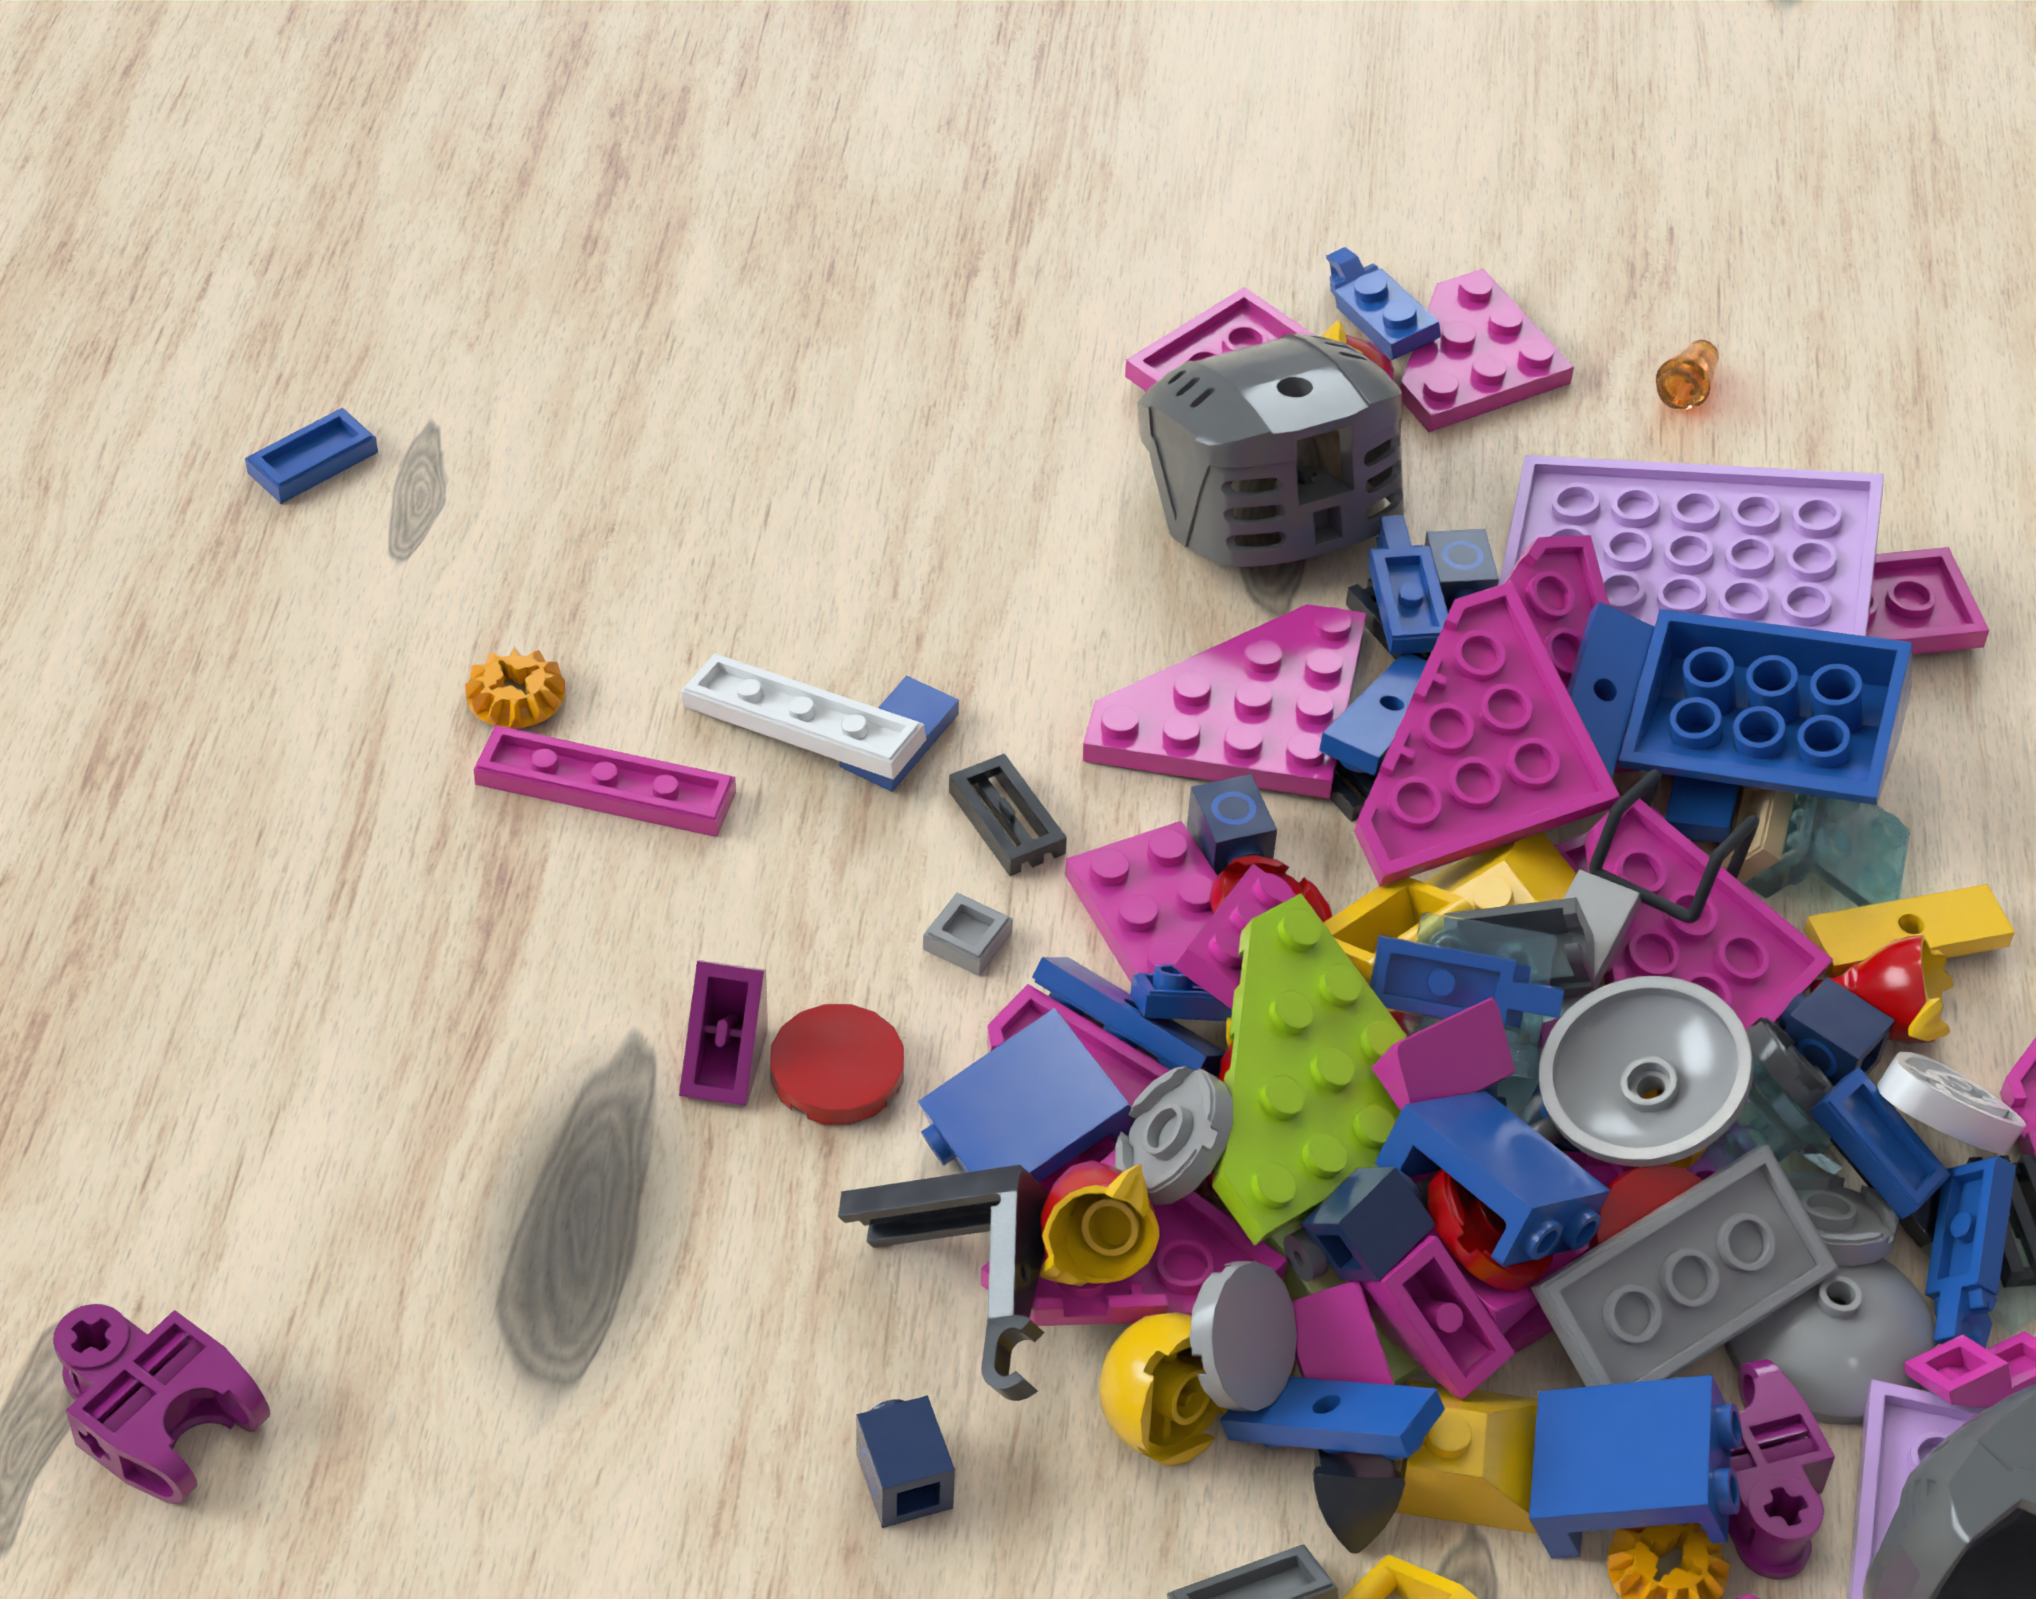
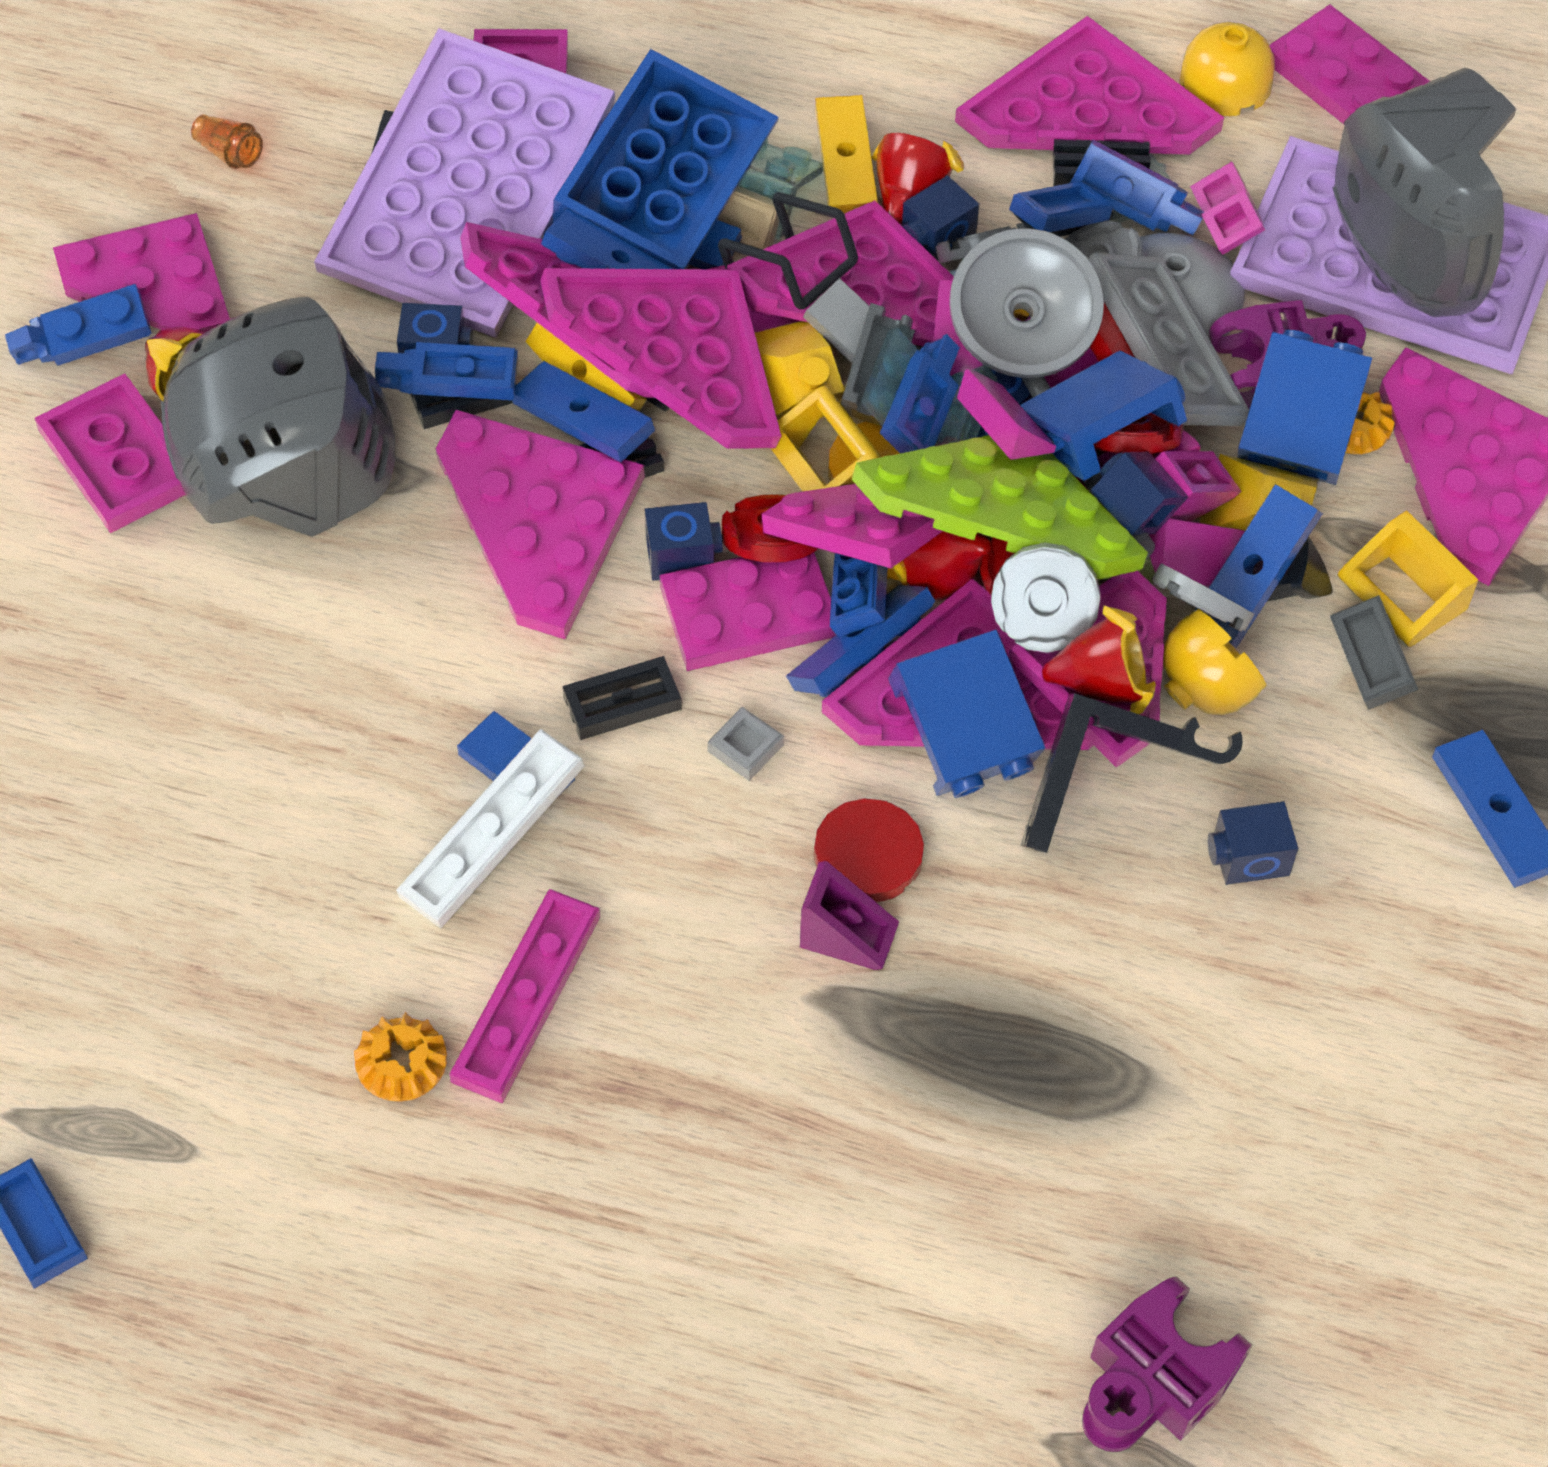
camera: 80 degrees left, 10 degrees up
white piece [1877,1052,2026,1155] -> none

